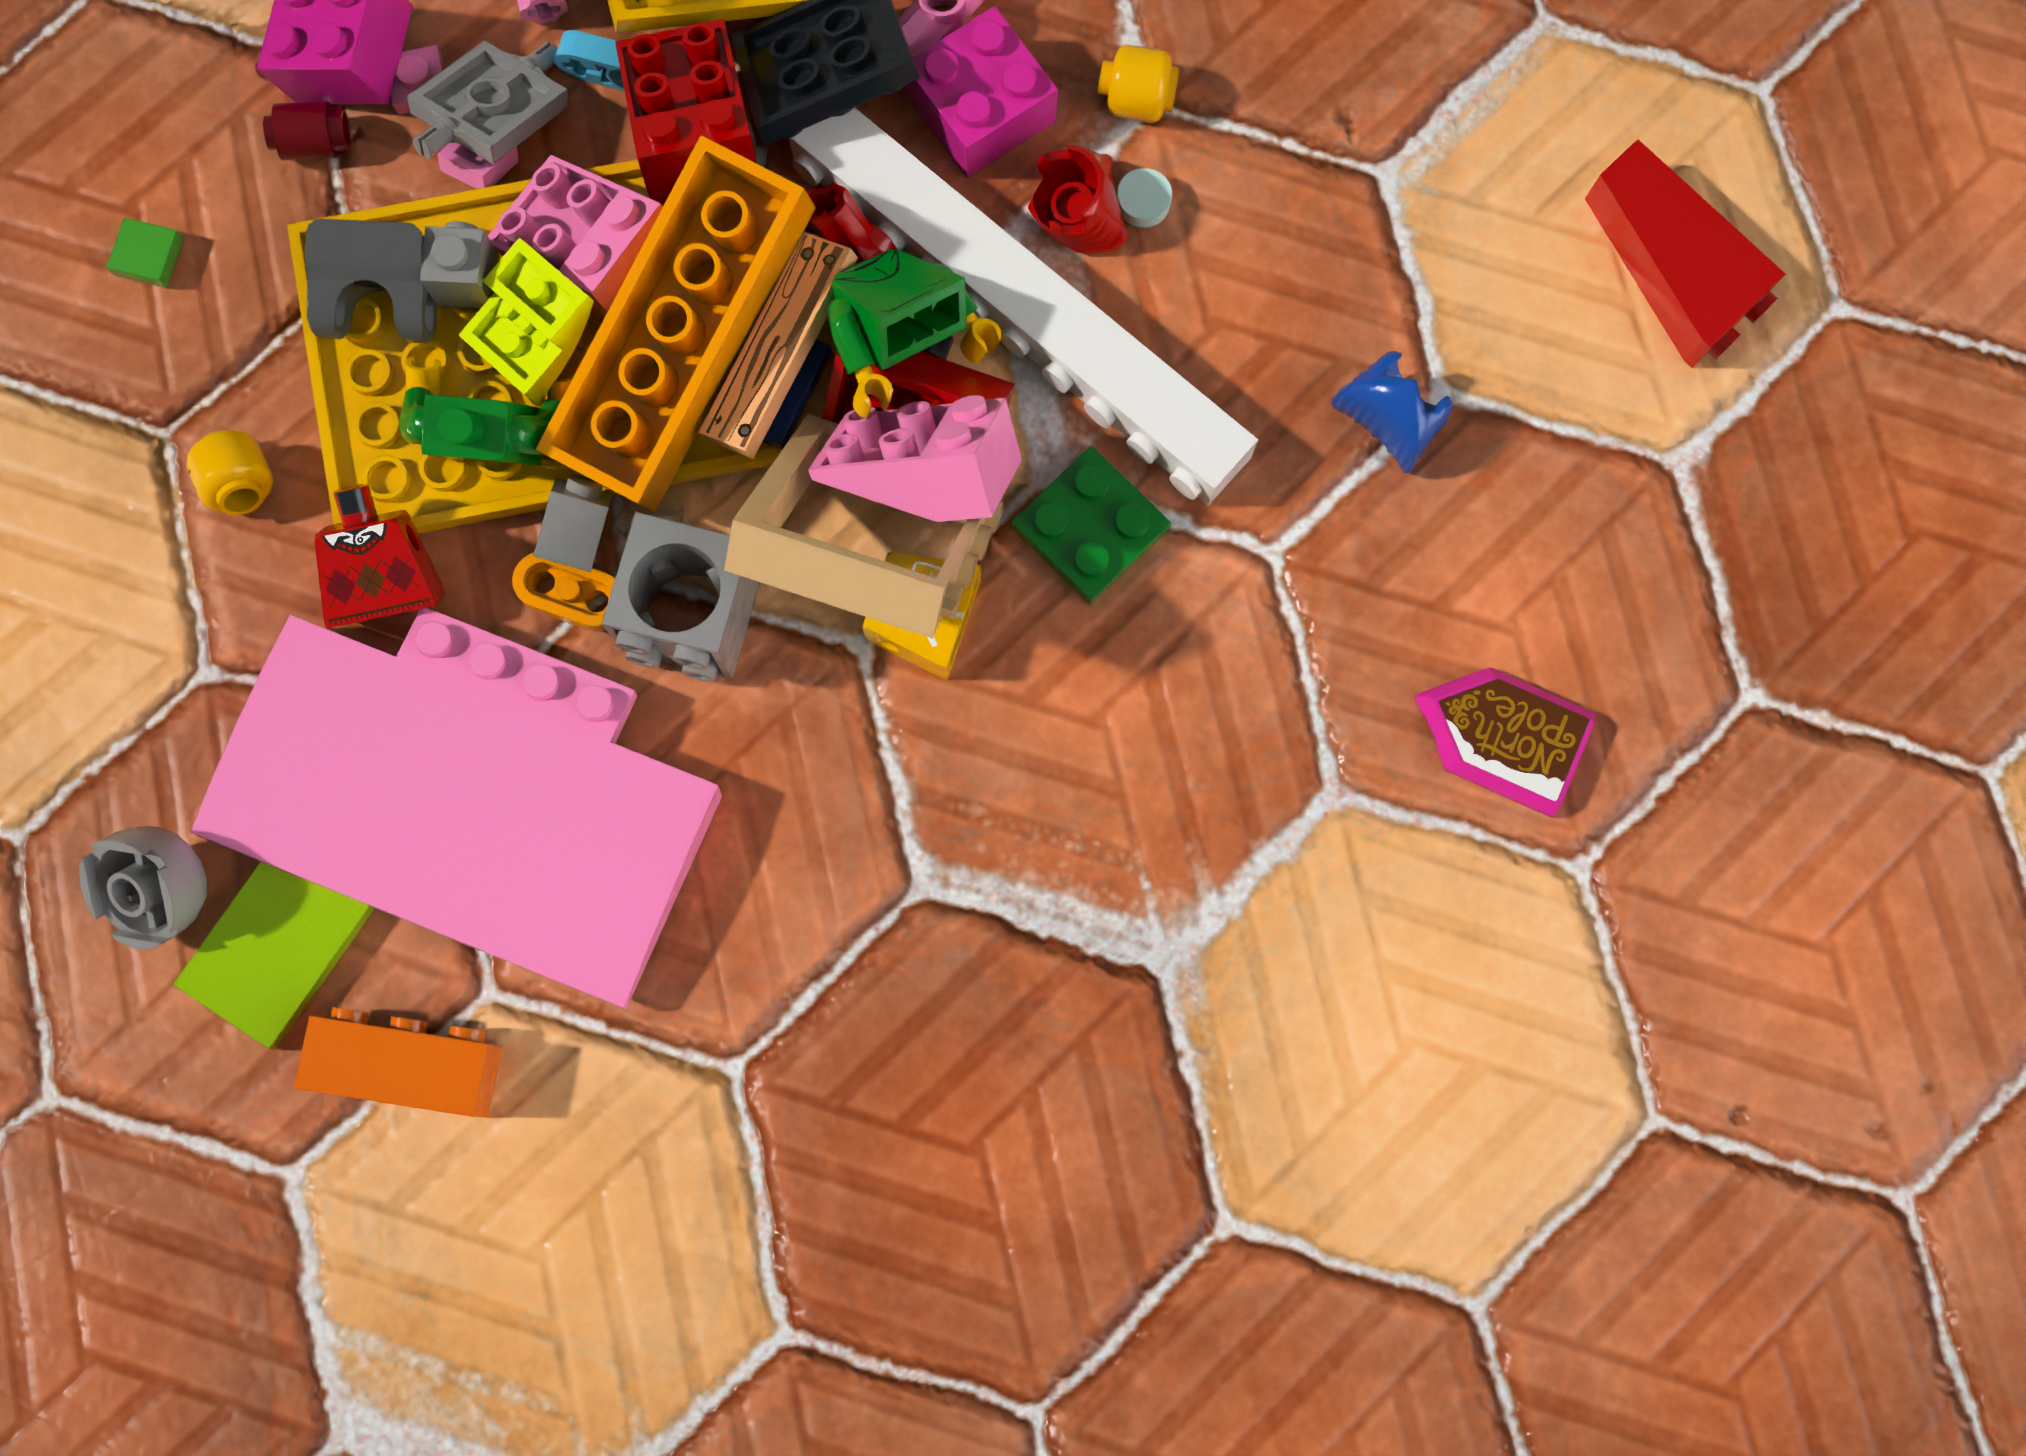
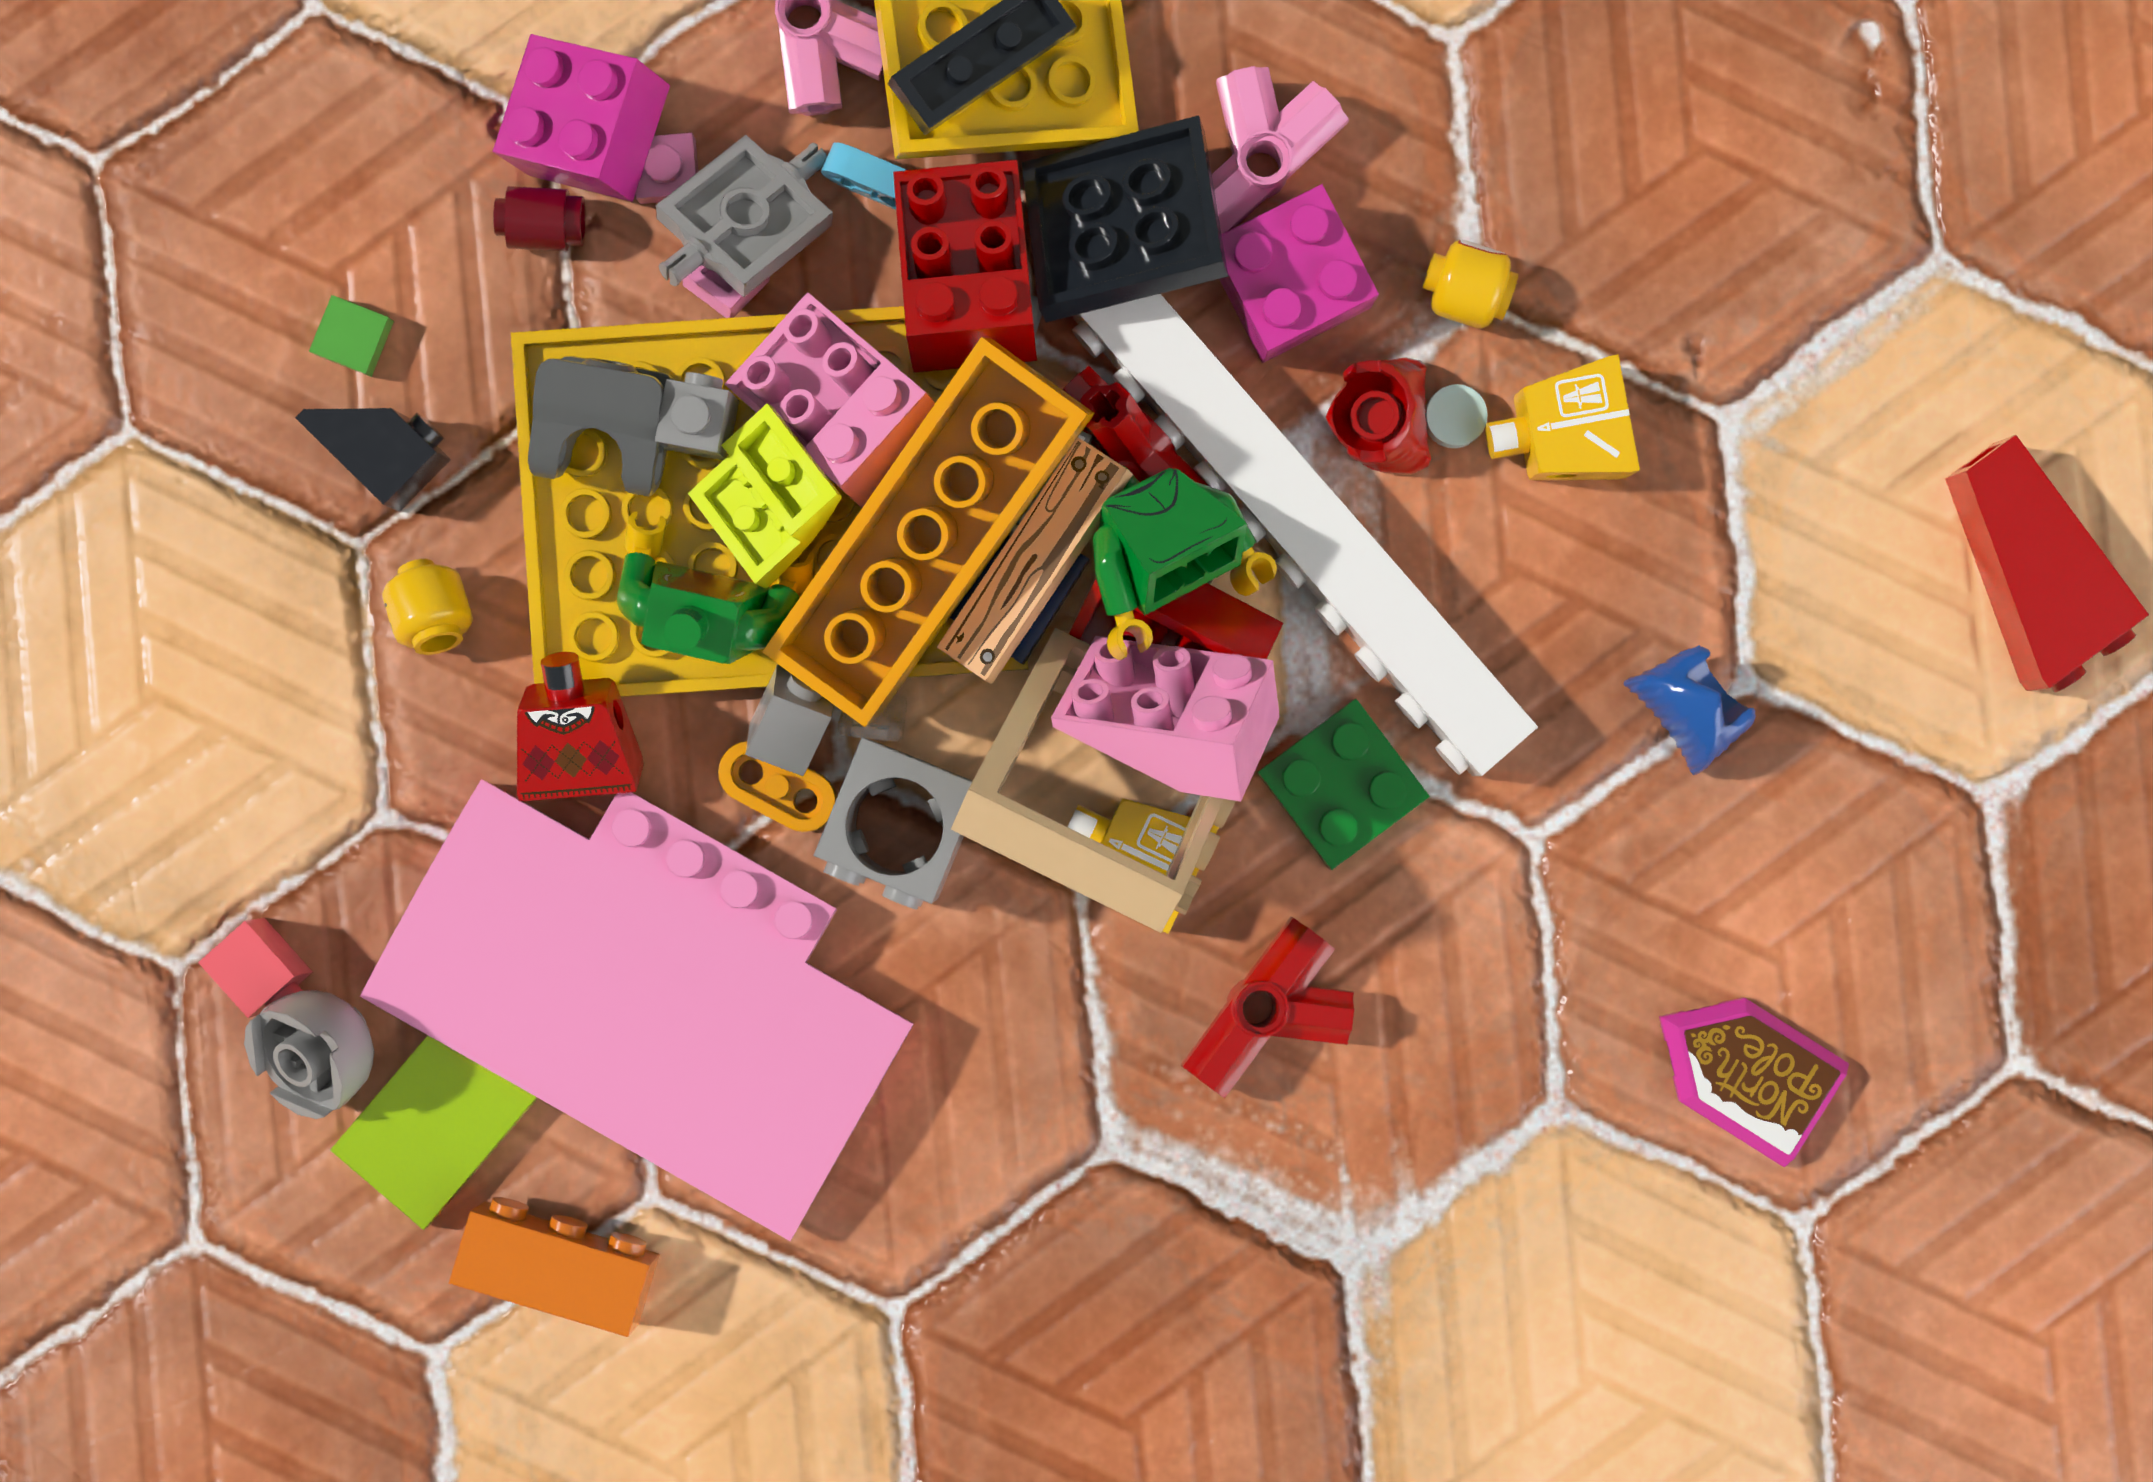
camera: 10 degrees right, 10 degrees up
none -> coral brick [198,918,313,1018]
none -> black slope [295,408,451,512]
none -> red piece [1181,917,1355,1099]
none -> yellow torso [1485,354,1640,480]

